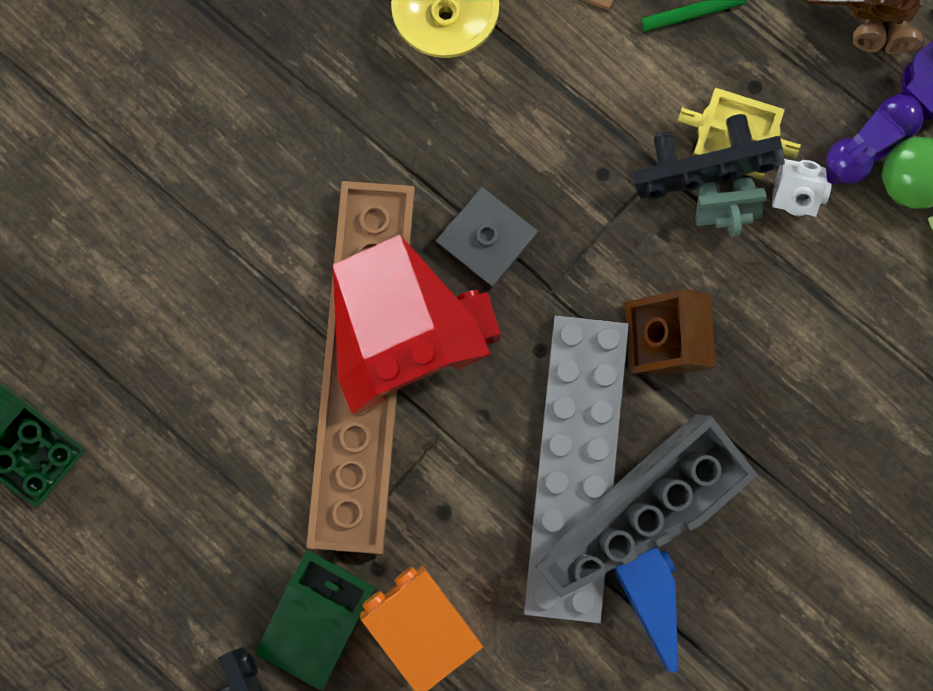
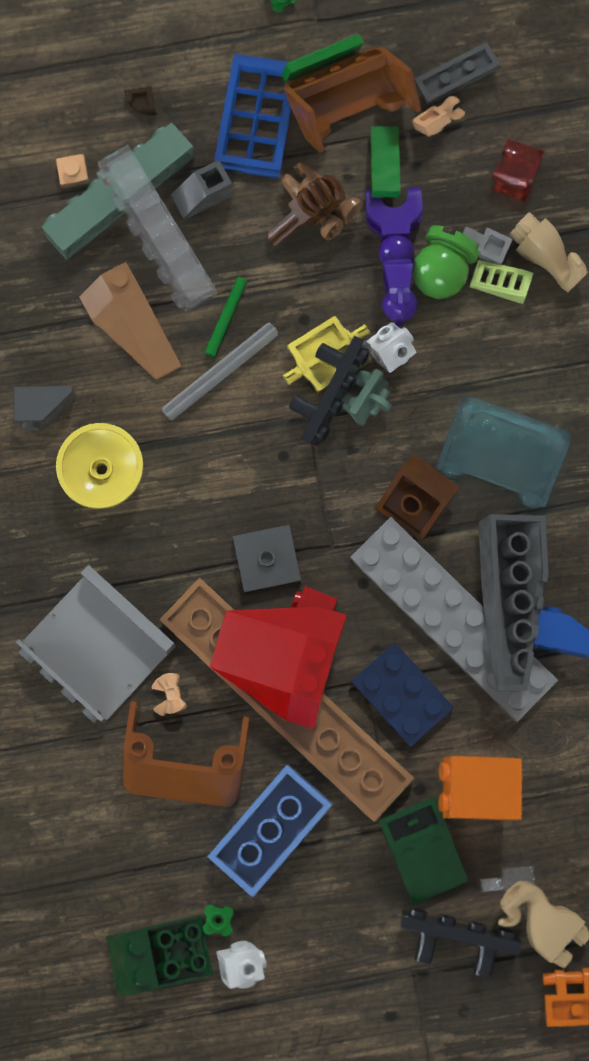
camera: 50 degrees left, 0 degrees up
none -> light grey panel [16,565,176,724]
none -> dark orange windscreen [123,701,251,807]
none -> light nougat piece [152,673,187,716]
none -> light grey axle [162,323,278,420]
none -> green plate [203,905,234,936]
none -> medium blue brick [208,765,333,897]
none -> white brick [217,941,266,989]
none -> dark blue plate [351,642,454,747]
none -> clear light blue windscreen [436,395,571,509]

